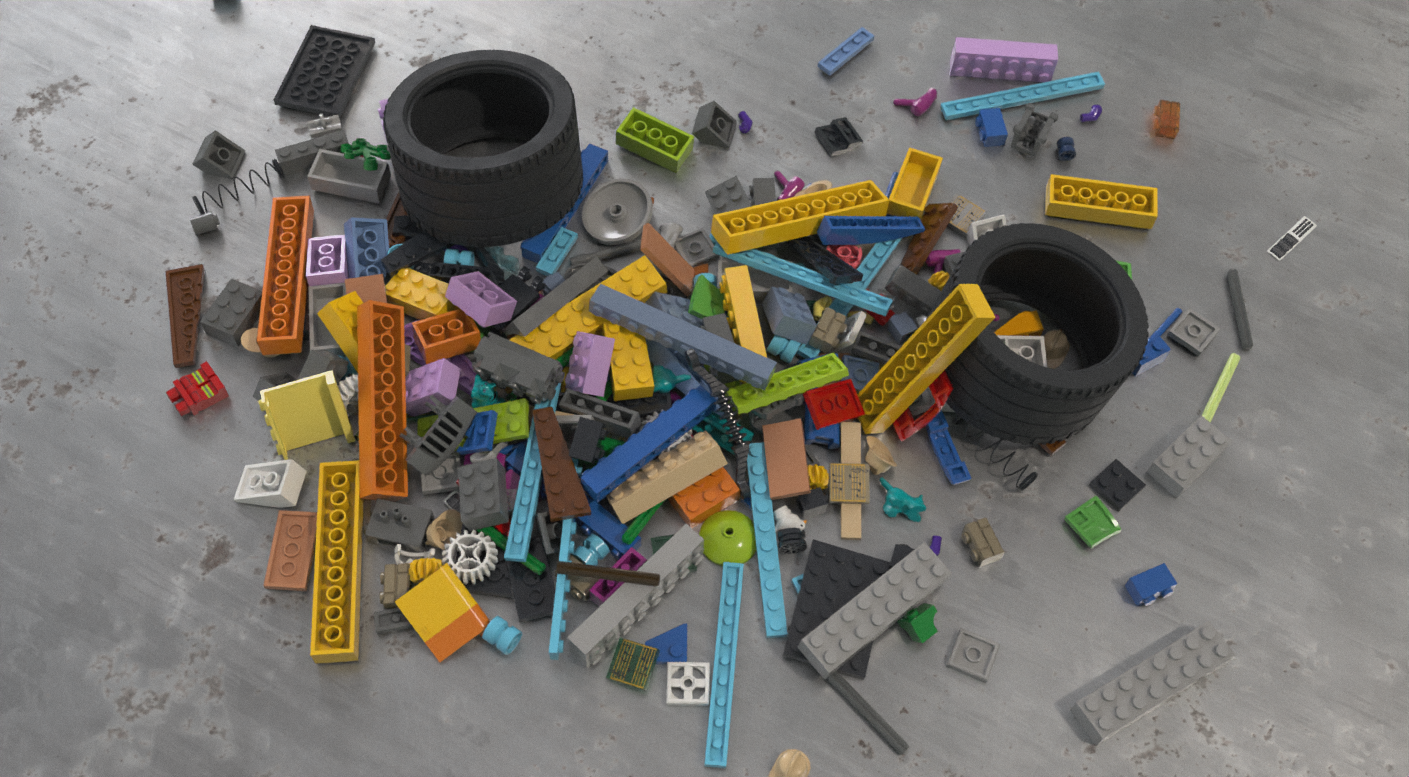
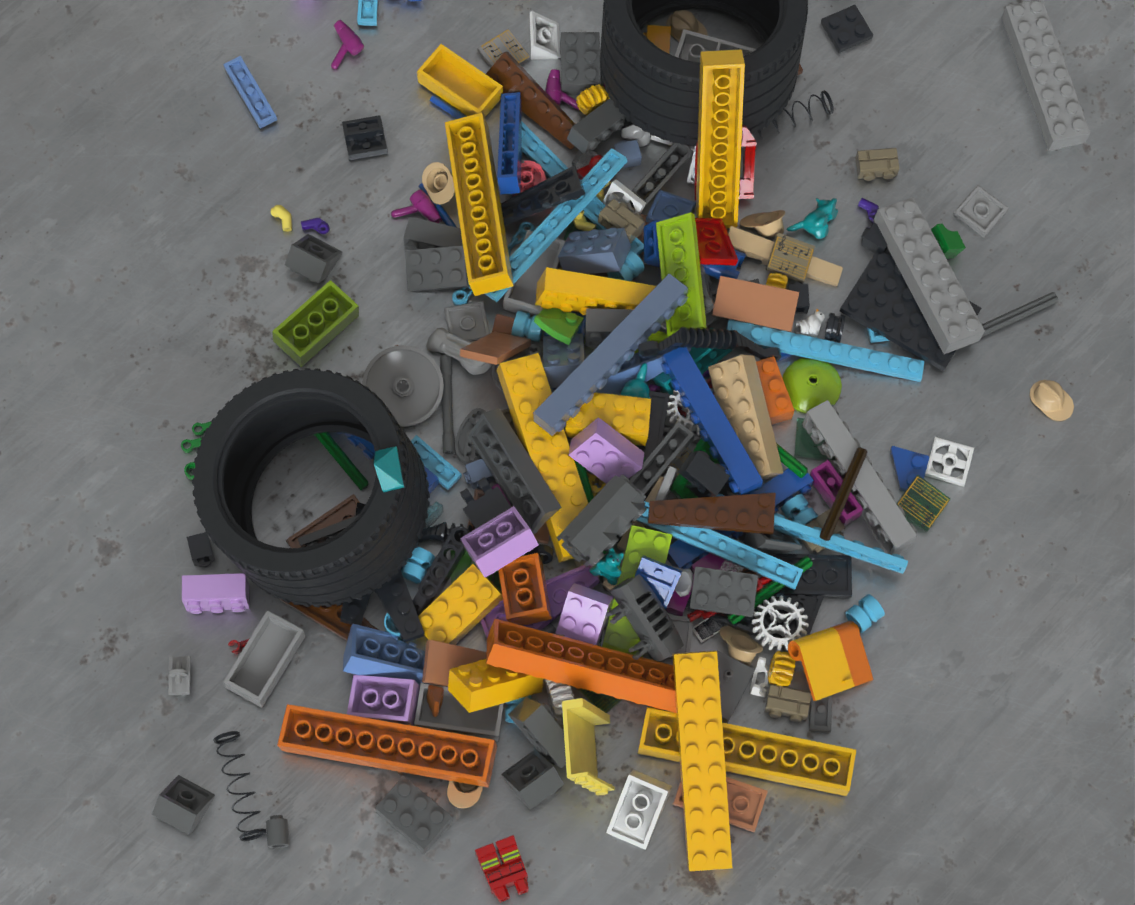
camera: 75 degrees left, 10 degrees up
reddish brown wing [165,264,205,368] -> none
black plate [273,25,376,118] -> none
dark grey brick [275,130,349,176] -> none
green plant [341,138,391,171] -> none
medium azure plate [704,562,744,769] -> none
blue slope [926,409,972,485] -> none
bright green plate [1064,496,1121,549] -> none
blue brick [1124,563,1178,606] -> none
none -> light yellow arm [270,205,292,232]
none -> teal slope [374,446,404,492]
none -> dark orange slope [427,685,444,717]
none -> yellow brick [673,650,732,871]

